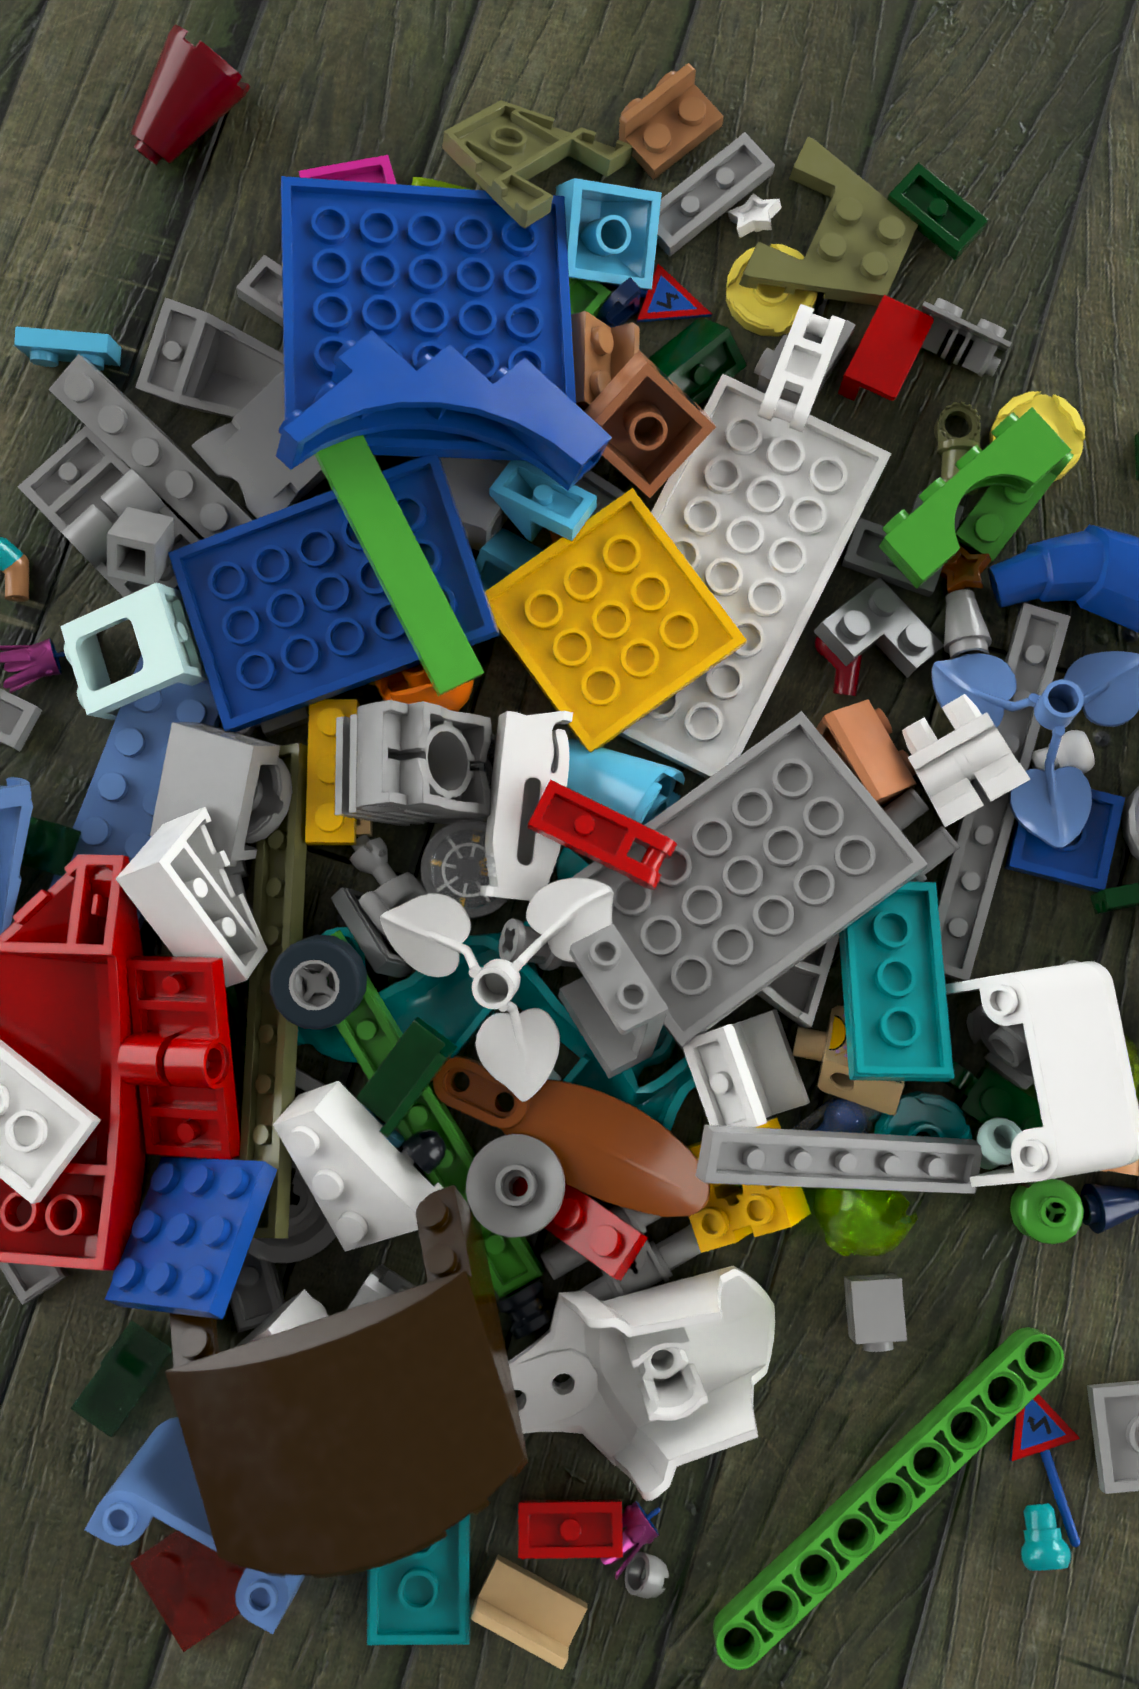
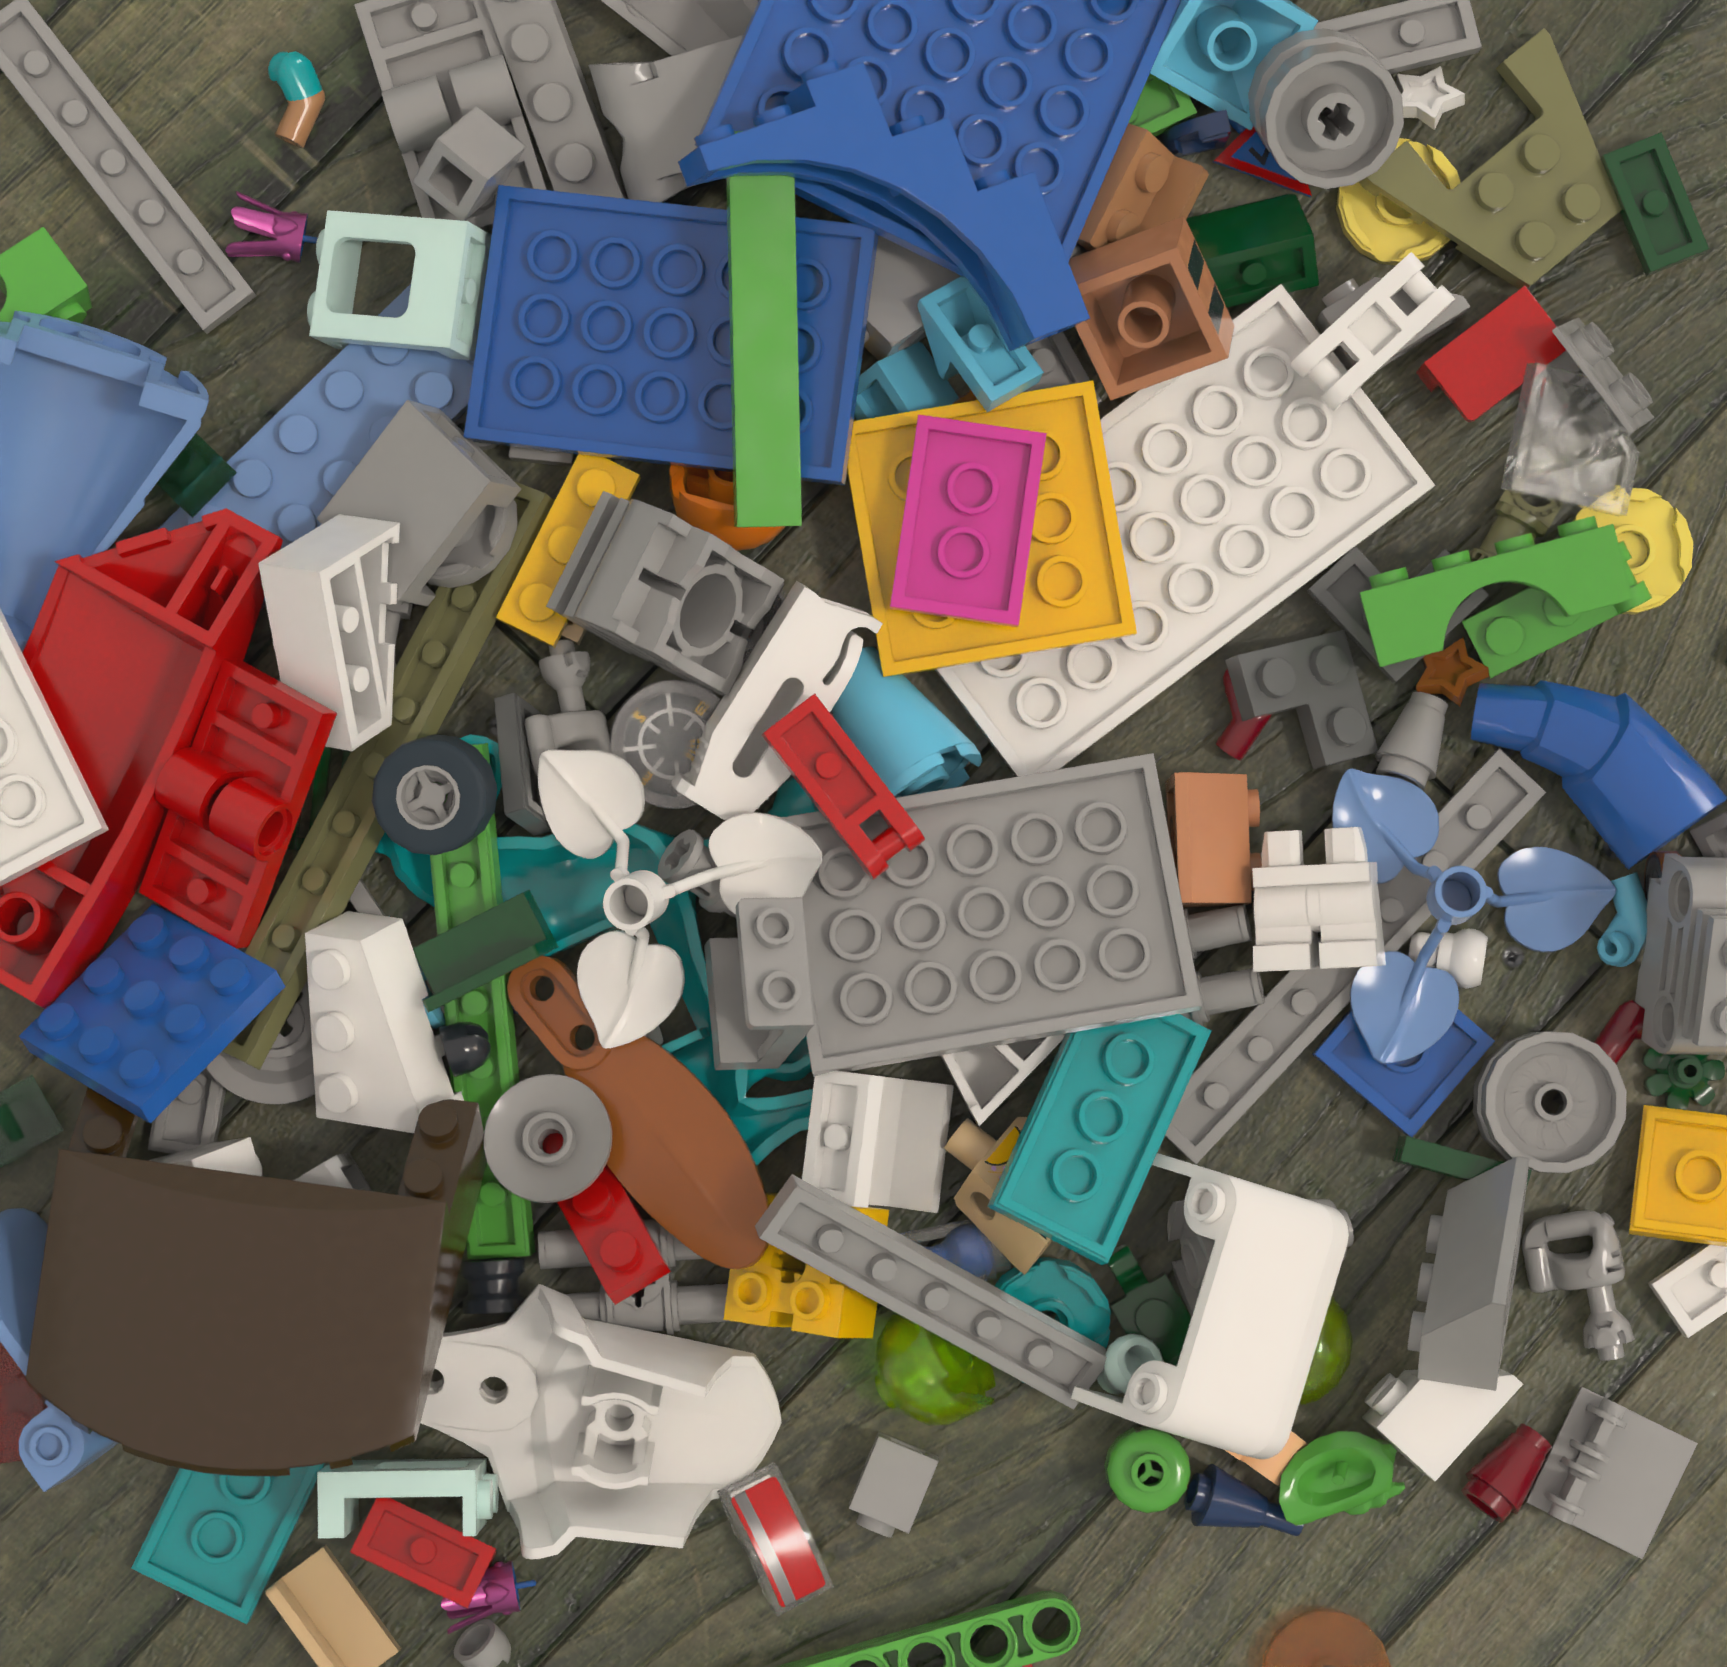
camera: 20 degrees right, 5 degrees up
none -> light aqua window [317,1458,499,1538]
none -> slope [717,1462,834,1617]
none -> dark pink plate [890,414,1047,627]
none -> light grey wheel [1248,28,1404,189]
none -> clear plate [1501,363,1640,516]

